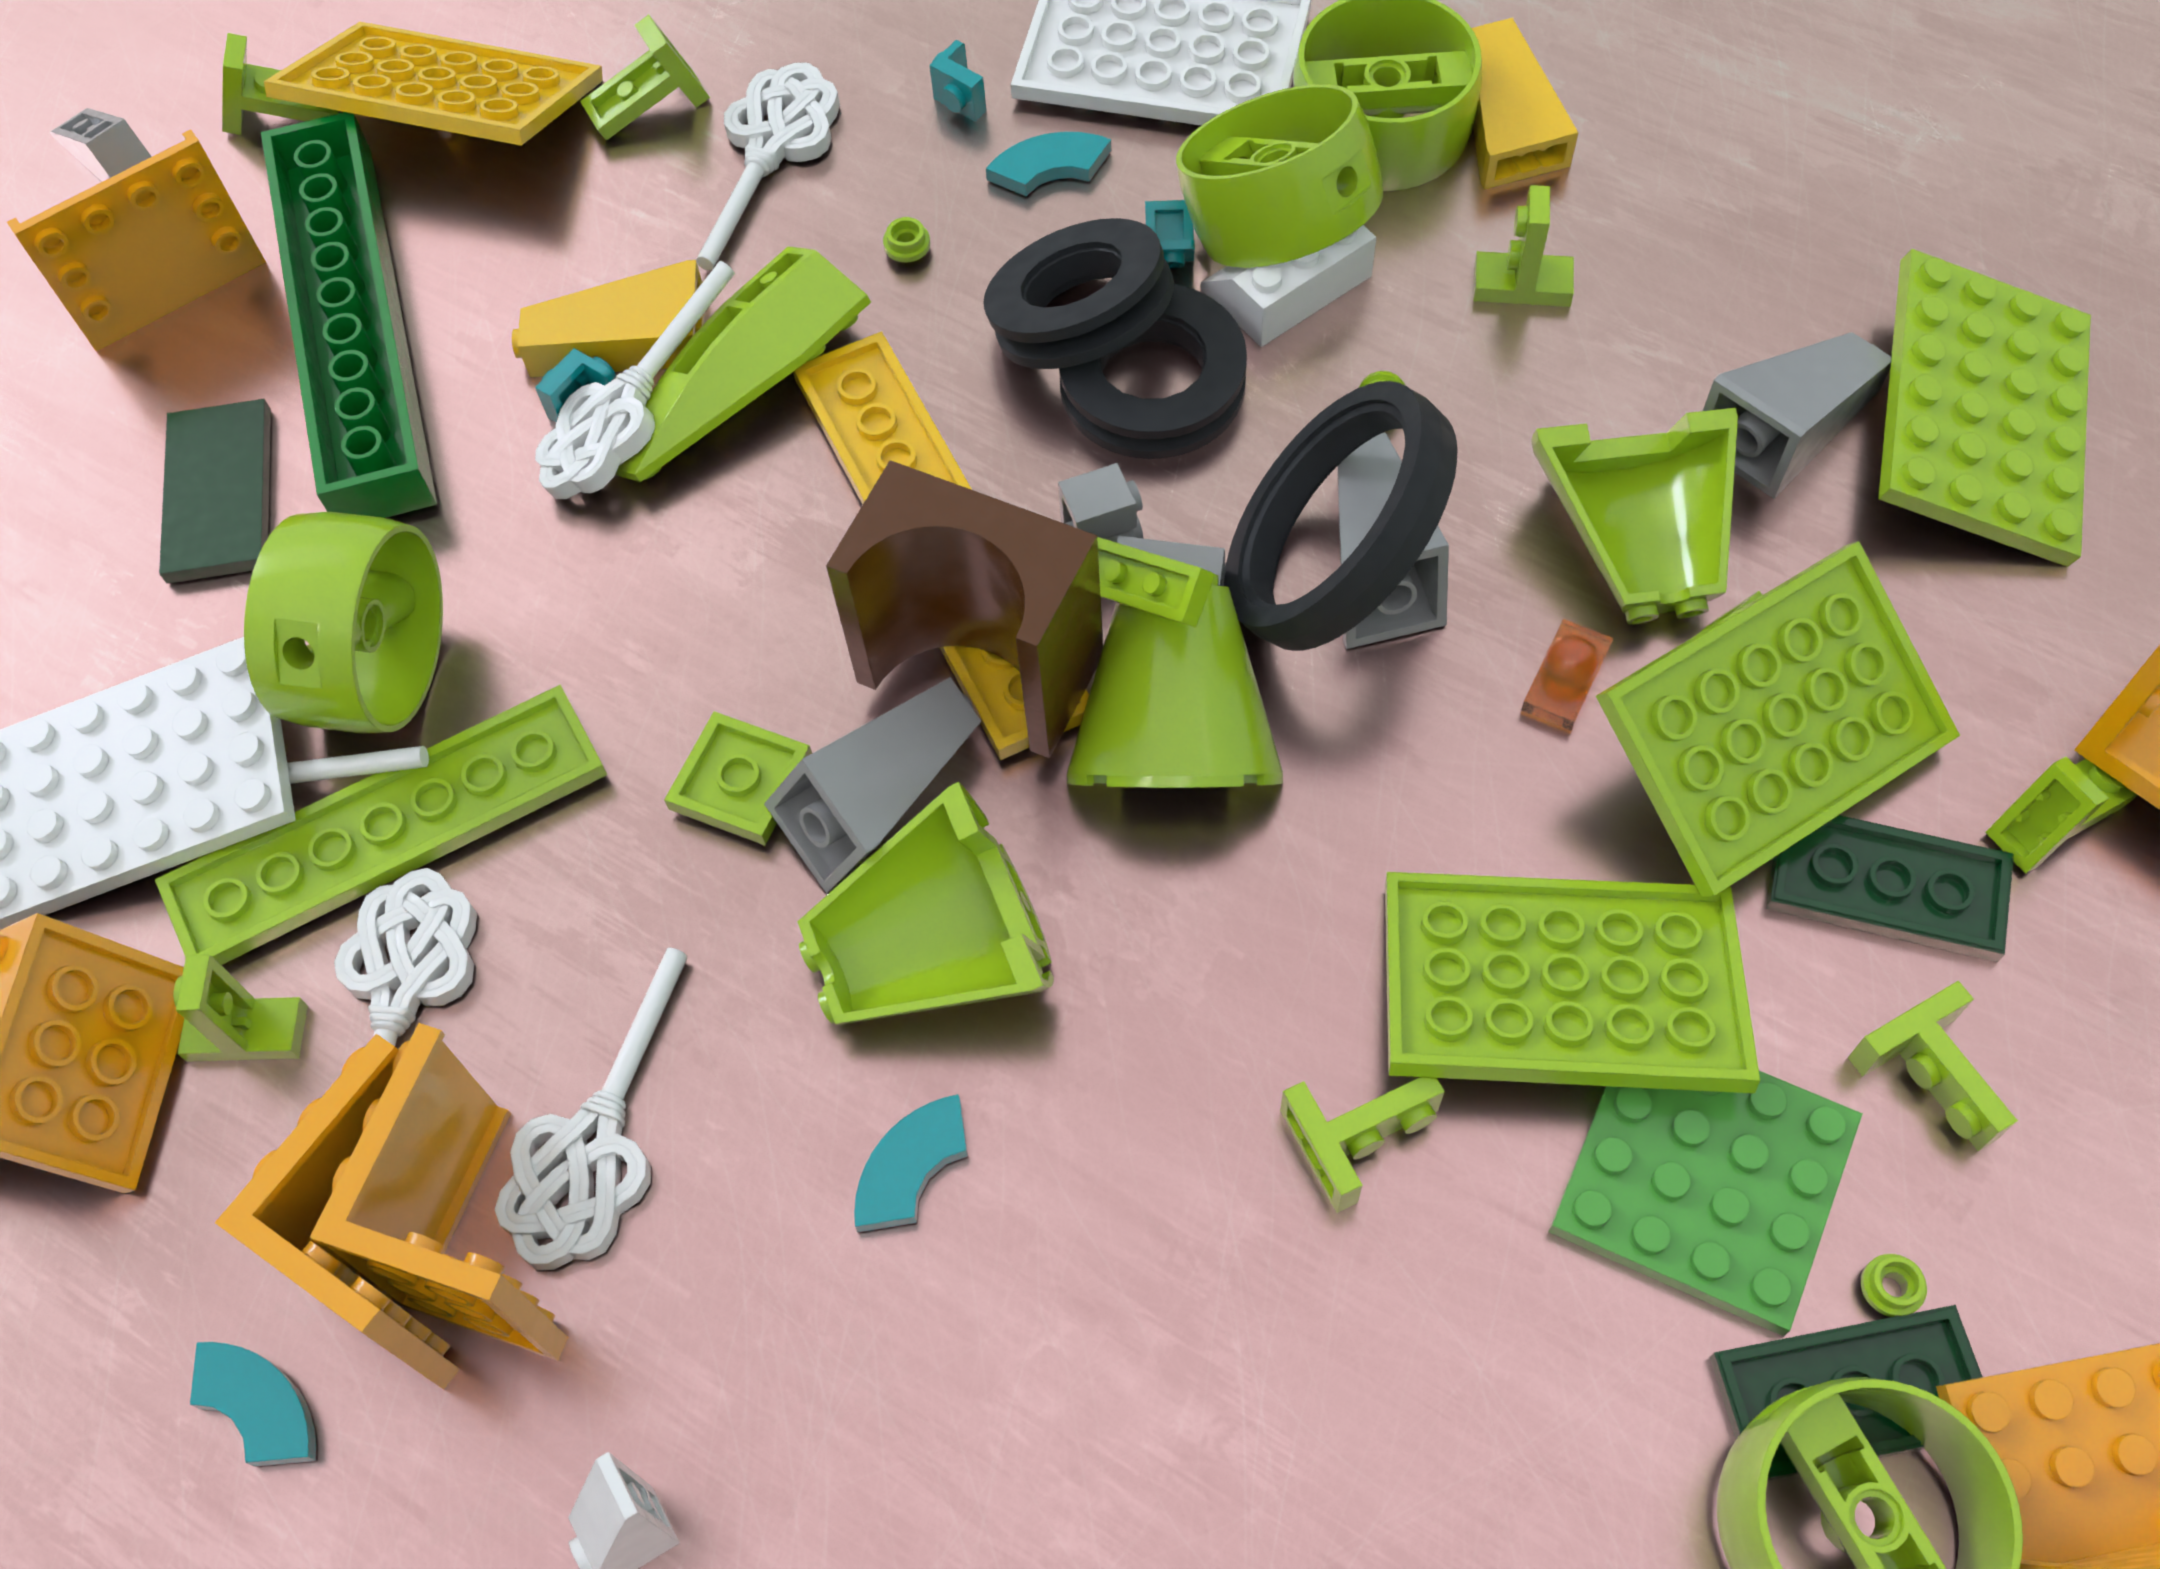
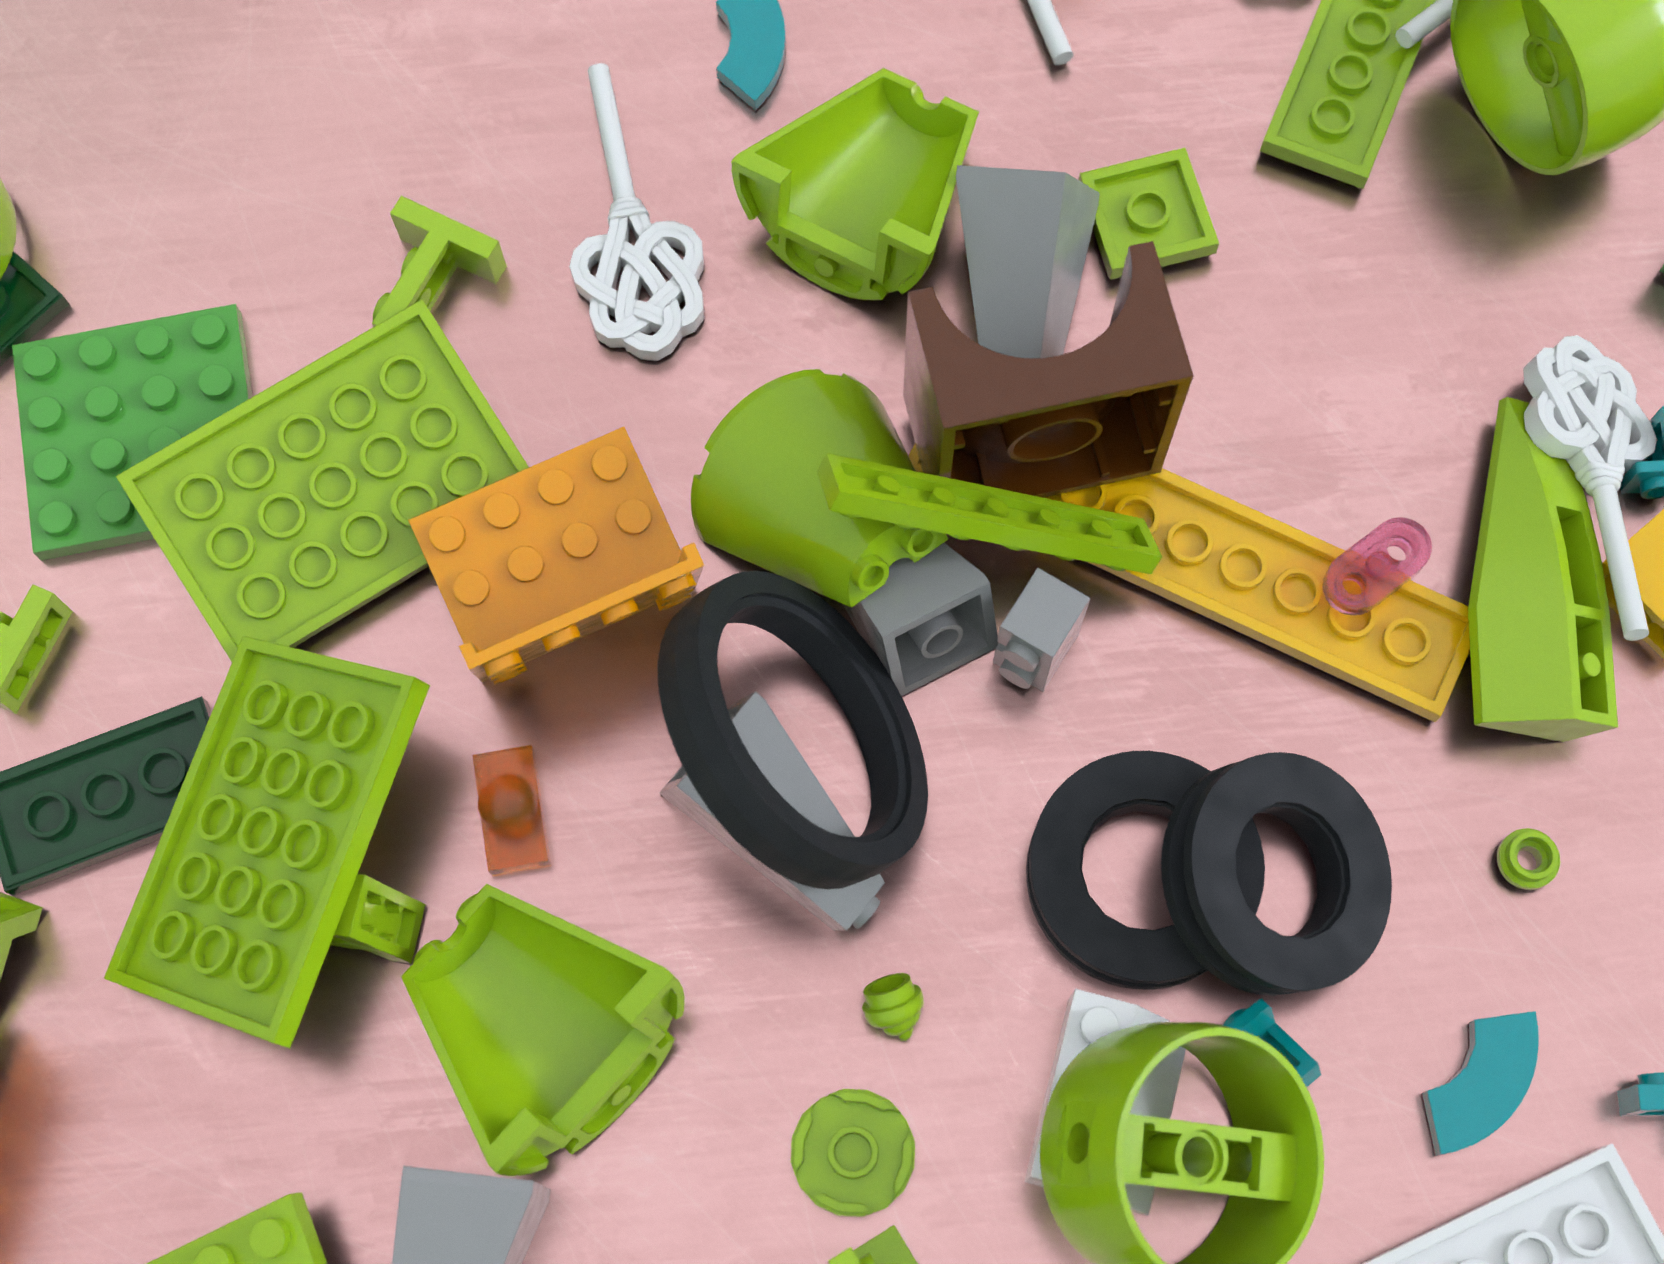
camera: 140 degrees right, 10 degrees up
none -> light orange bracket [408,427,704,685]
none -> white piece [569,63,704,361]
none -> lime tile [791,1089,915,1217]
none -> clear pink plate [1322,517,1432,615]

